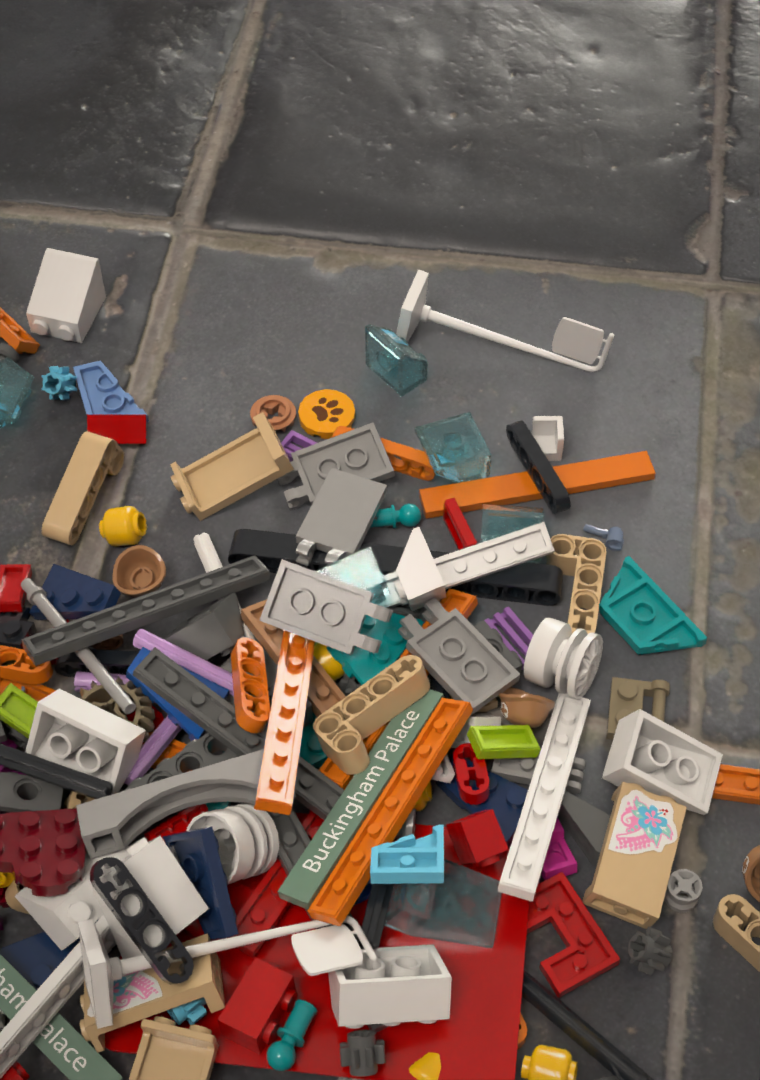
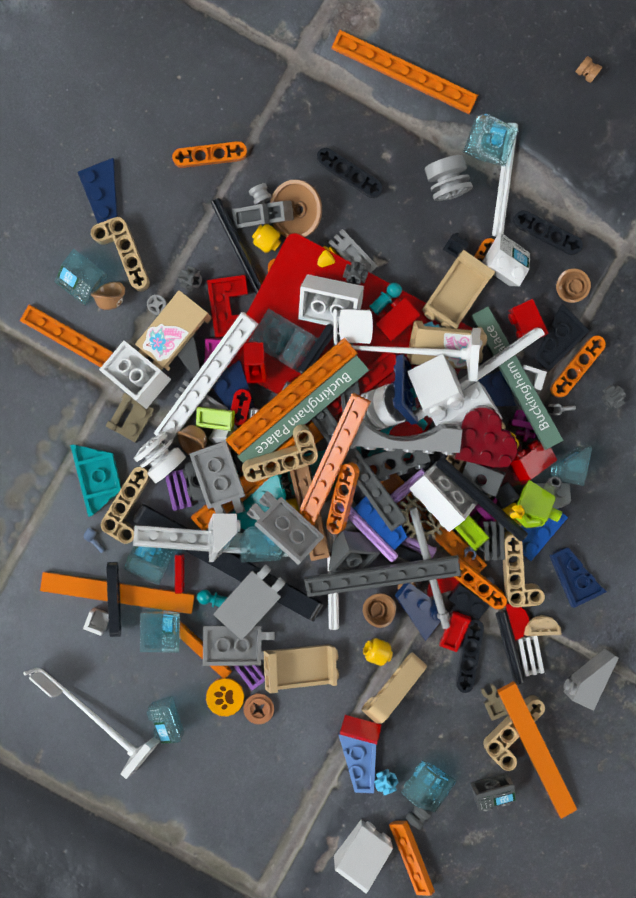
camera: 165 degrees left, 35 degrees up
black beam [90,857,194,984] -> none
medium azure wing [370,825,444,884] -> none

